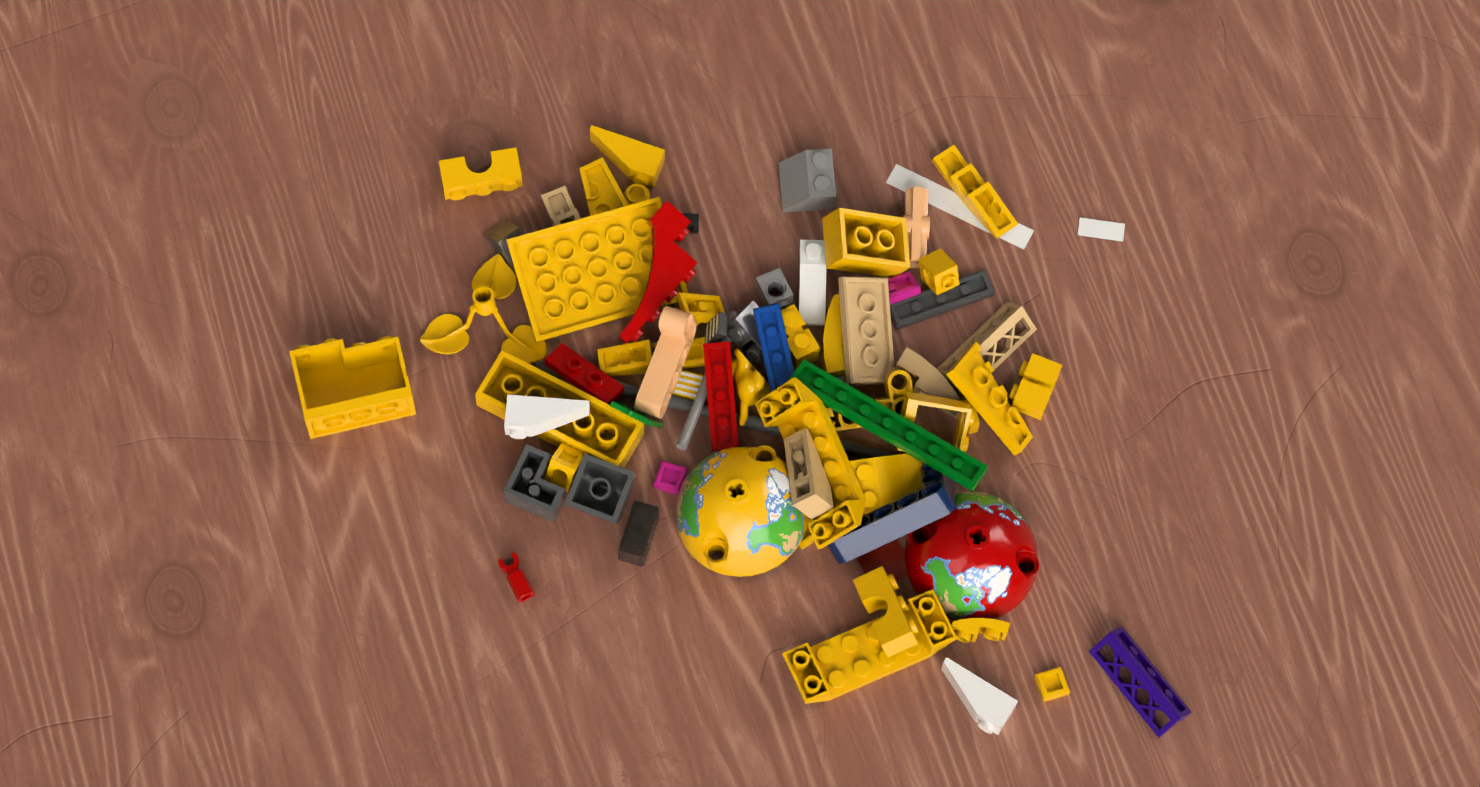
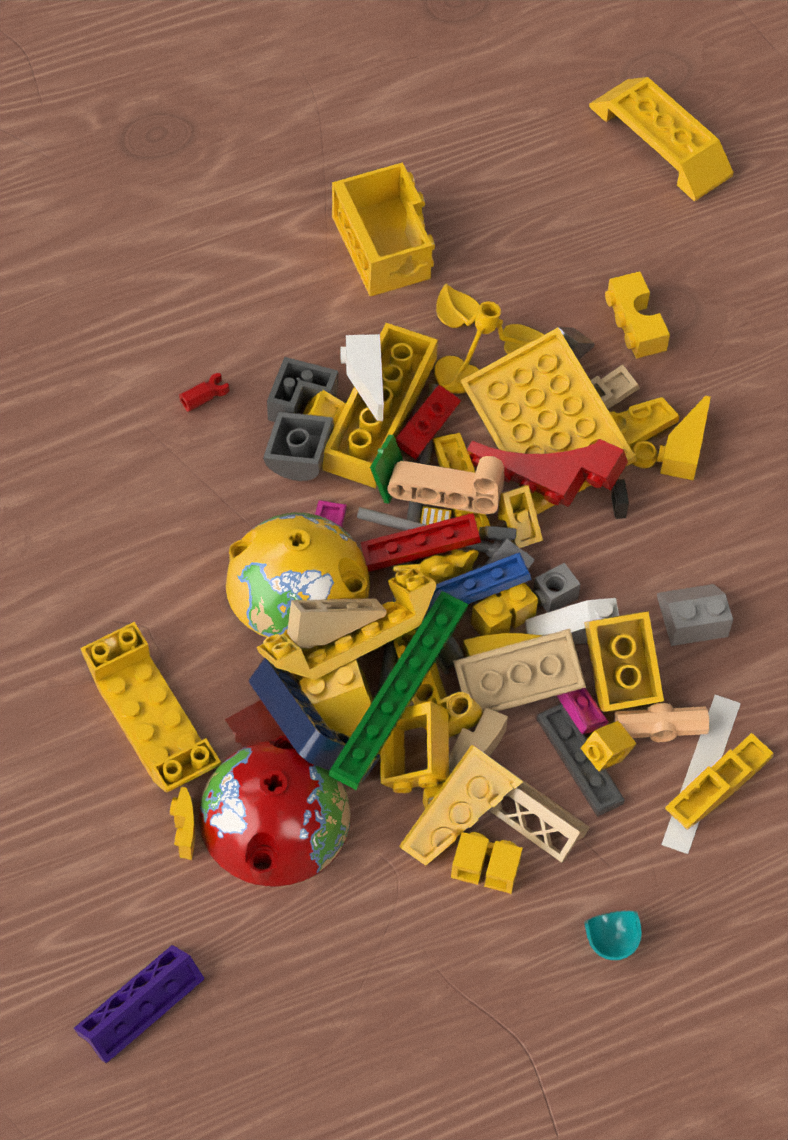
camera: 85 degrees right, 10 degrees down
clear smoke brick [618,501,660,567] -> none
yellow arch [853,566,919,658] -> none
white slope [941,657,1018,735] -> none
yellow tile [1034,667,1070,702] -> none
white sticker [1078,217,1125,242] -> none
none -> teal helmet [584,910,642,960]
none -> yellow slope [589,77,734,201]

